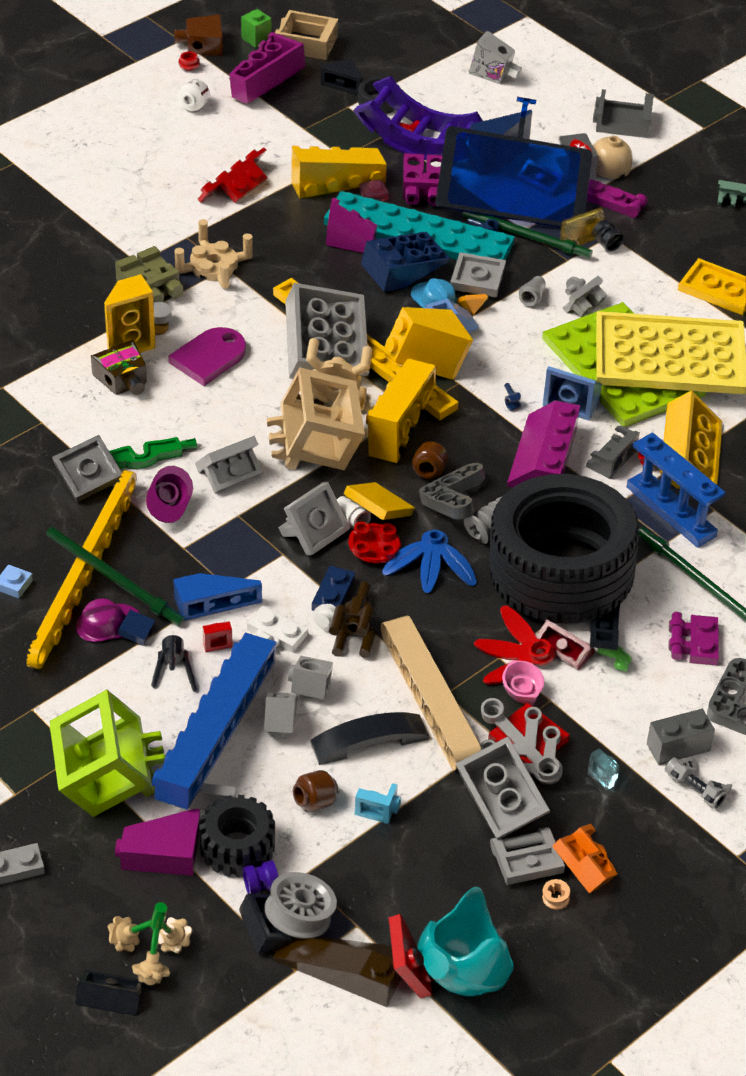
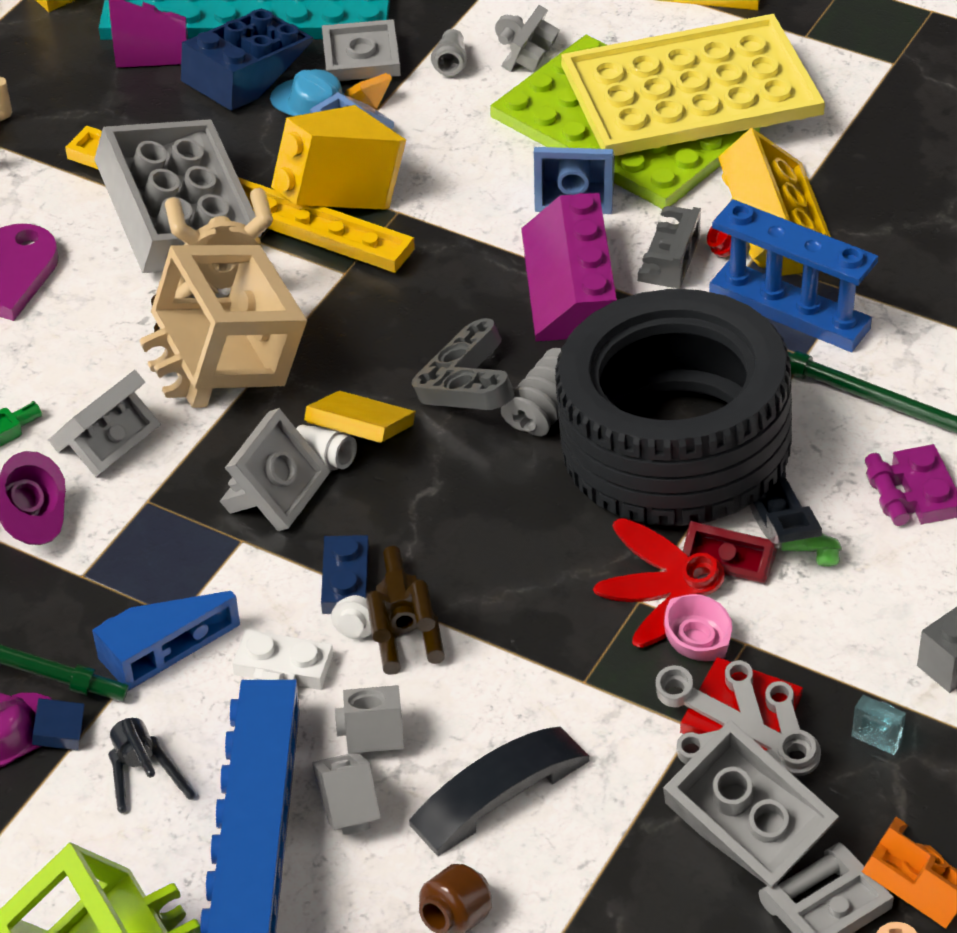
camera: 15 degrees left, 0 degrees up
red plate [202,621,233,652] -> none
red dish [348,522,401,563] -> none
medium azure bracket [354,783,401,824] -> none
yellow wedge [366,359,436,463] -> none
tan beam [381,615,481,770] -> none
blue plant [382,530,477,593] -> none
reddish brown head [412,442,448,480] -> none
dark blue hand [504,383,521,410] -> none

